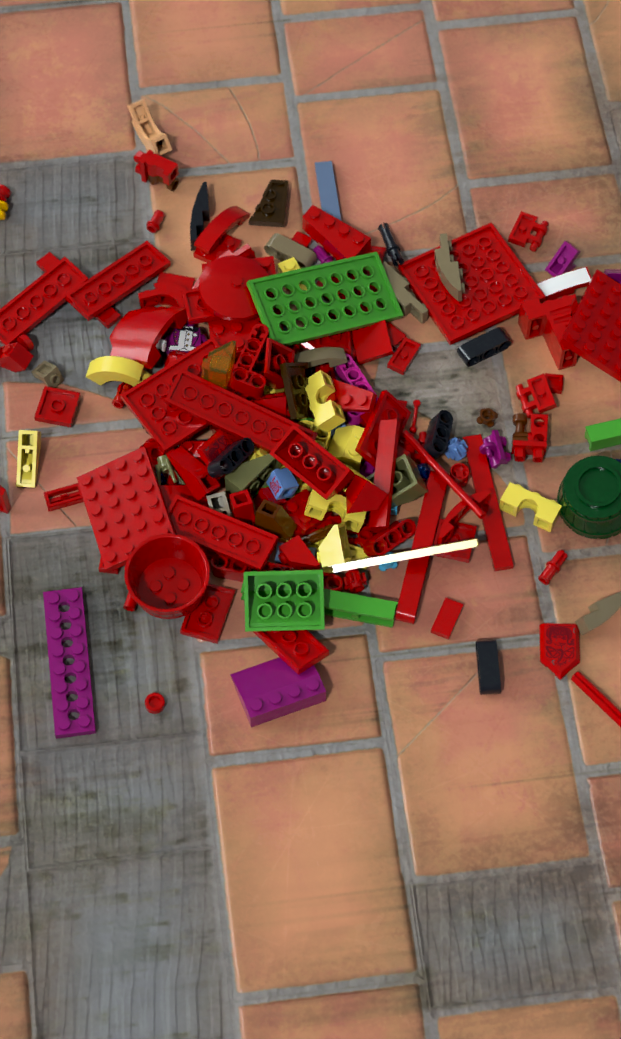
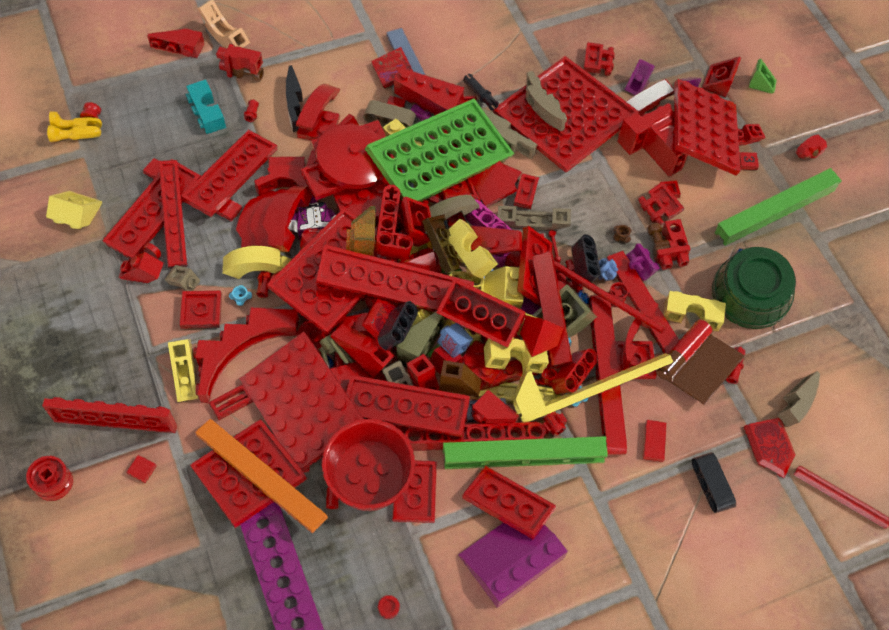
camera: 20 degrees left, 0 degrees up
bright green slope [244,569,325,632] -> none
dark brown wing [249,180,288,227] -> none
reddish brown axle [301,524,333,546] -> none
black beam [457,327,511,367] -> none
none -> red slope [147,29,205,58]
none -> red tile [158,160,187,268]
none -> teal arch [185,79,226,134]
none -> red plate [190,419,307,528]
none -> red arch [193,307,299,403]
none -> orange tile [195,418,328,533]
none -> medium azure plate [229,285,252,306]
none -> red tile [371,47,413,89]
none -> dark tan slope [498,206,571,231]
none -> reddish brown door [656,319,745,405]

